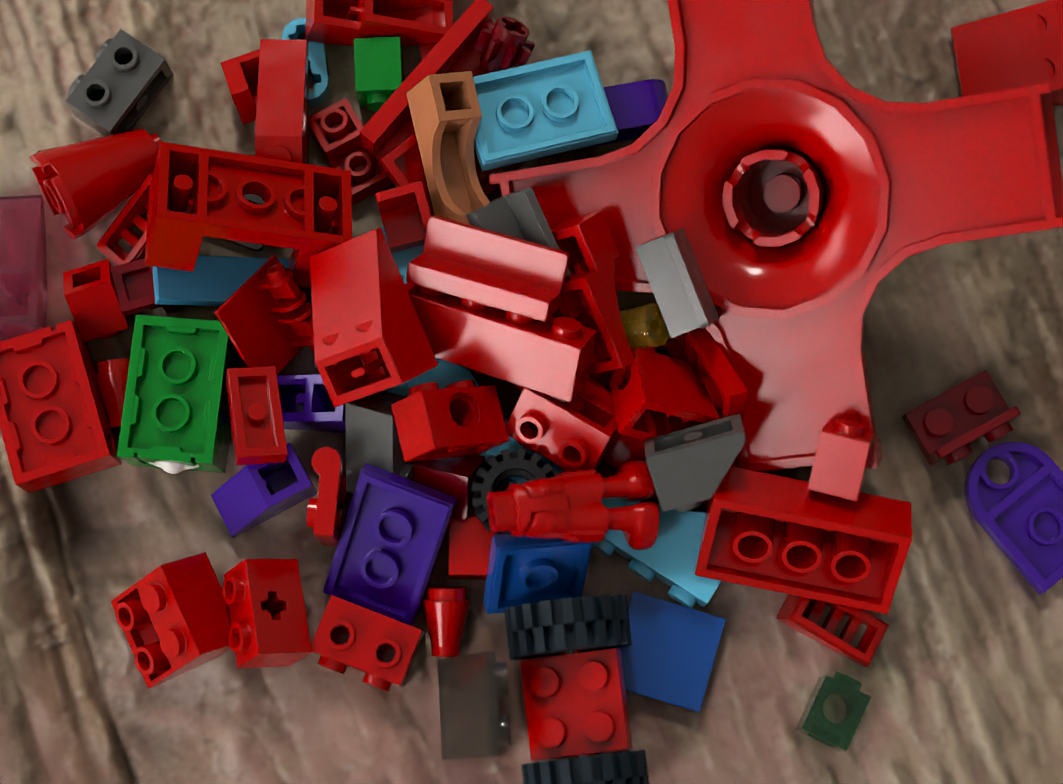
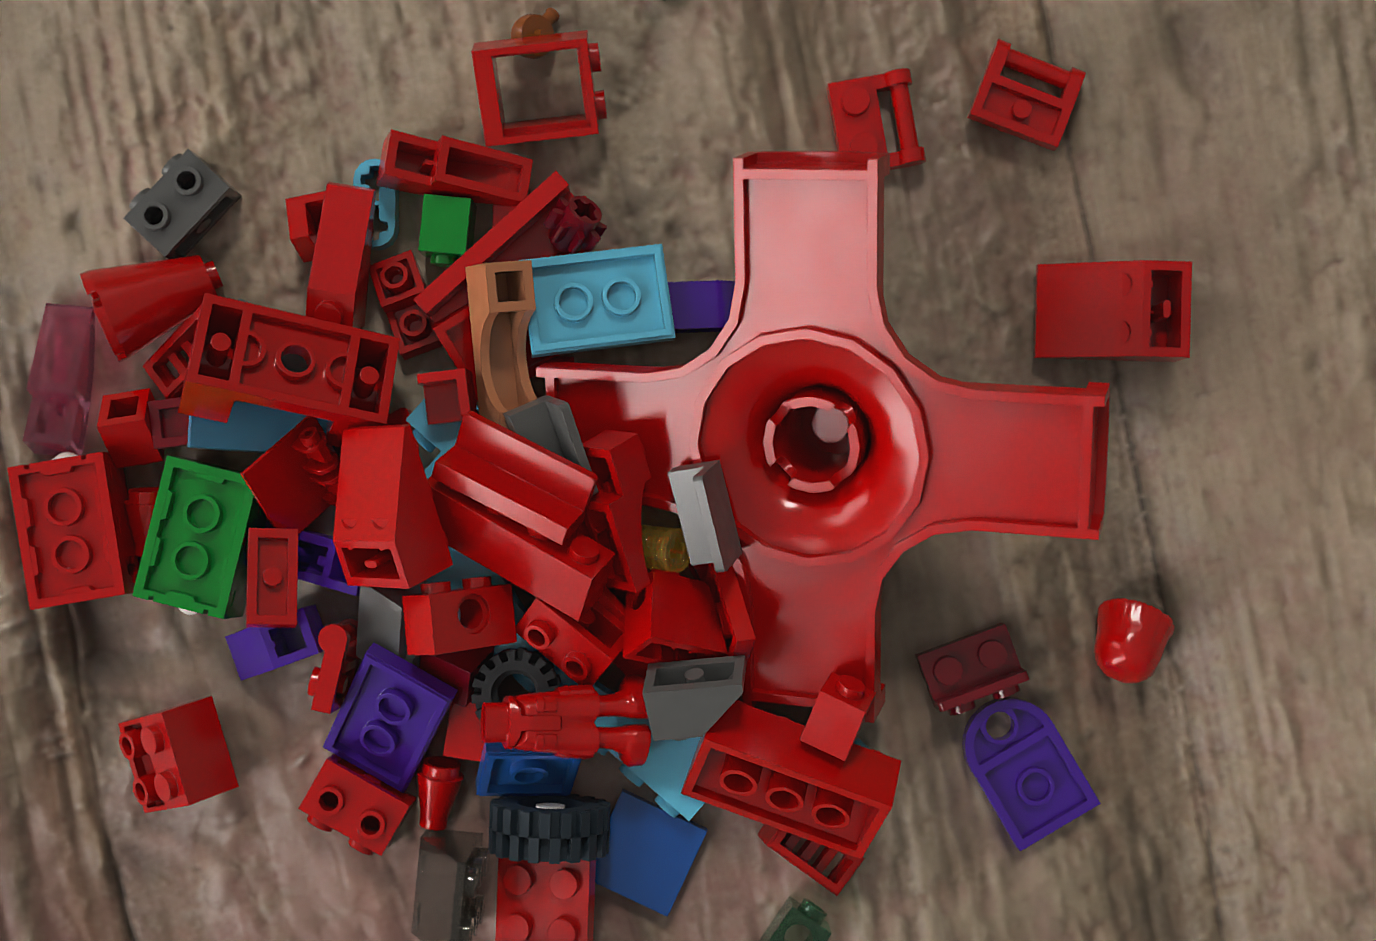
camera: 10 degrees right, 10 degrees up
red brick [222,559,312,668] -> none

